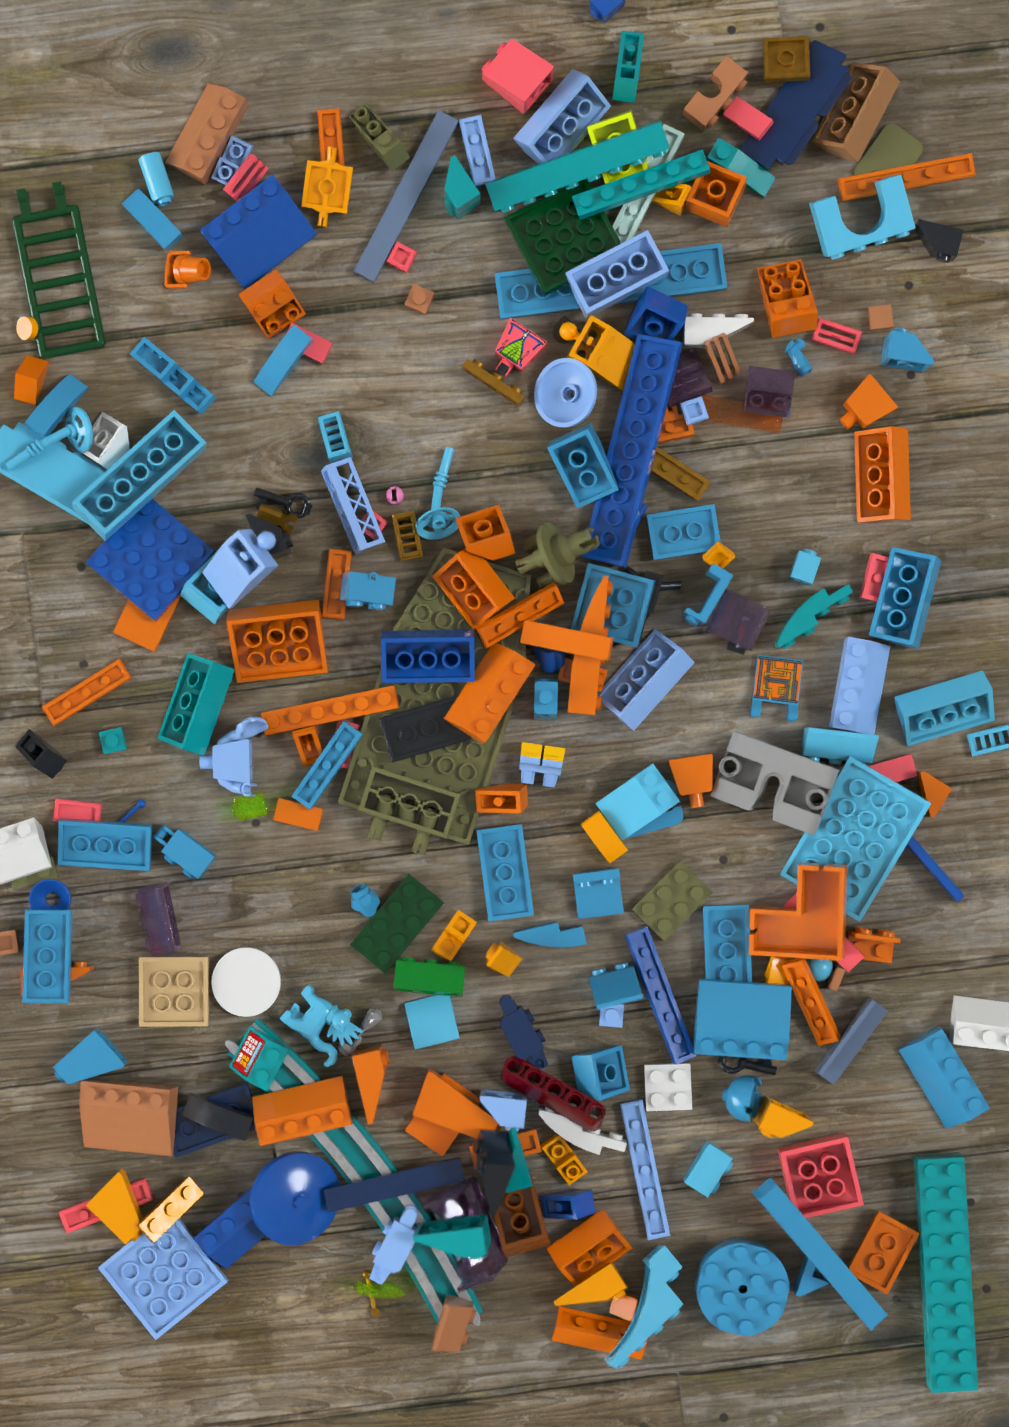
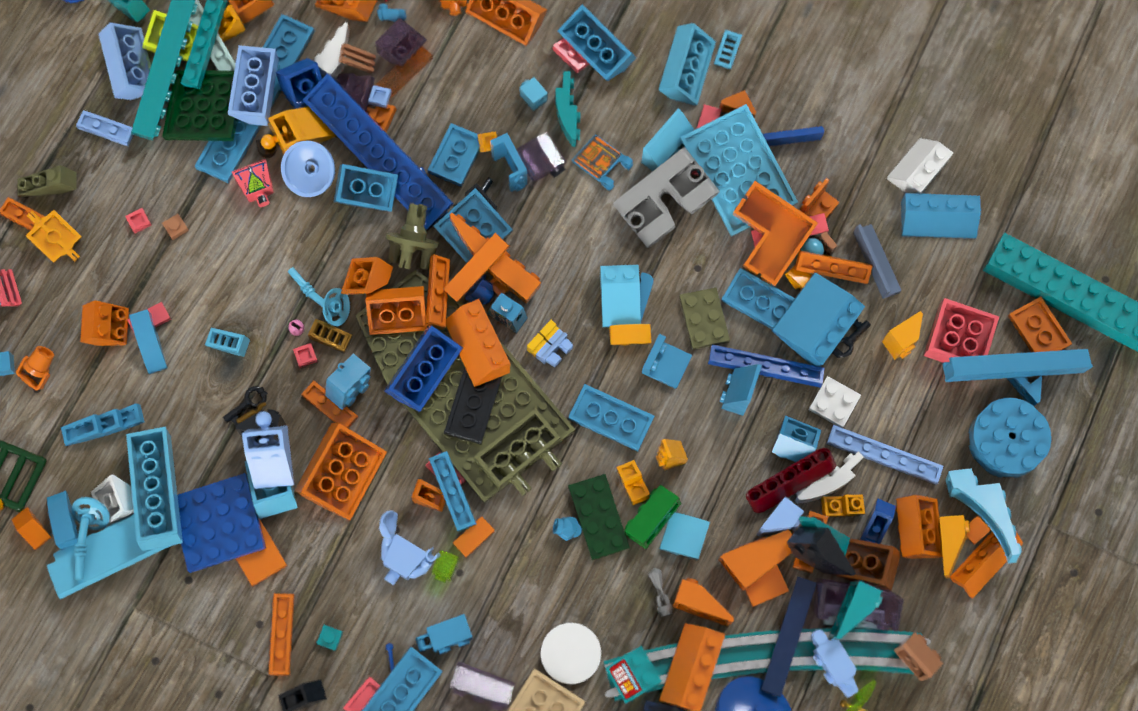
camera: 65 degrees left, 15 degrees down
teal slope [157,653,235,756] -> none
blue slope [200,174,317,289] -> none
orange plate [261,686,400,736] -> none
medium azure animal [280,984,363,1067] -> none
light blue fence [321,457,385,555] -> none
sand blue tile [354,110,459,283] -> none
teal slope [444,155,481,219] -> none
pearl gold plate [462,359,524,407] -> none
orange slope [475,783,528,814] -> none
coral slope [482,39,554,115] -> none
dark blue hinge [500,994,548,1070] -> none
dark azure slope [513,921,587,947] -> none
light blue slope [598,629,695,731] -> none
light blue plate [599,1004,624,1028] -> none
pearl gold plate [651,447,711,502] -> none
orange torso [667,754,713,808] -> none
medium azure brick [683,1140,733,1197] -> none
dark azure cylinder [722,1075,762,1123] -> none
light blue slope [828,637,890,735] -> none

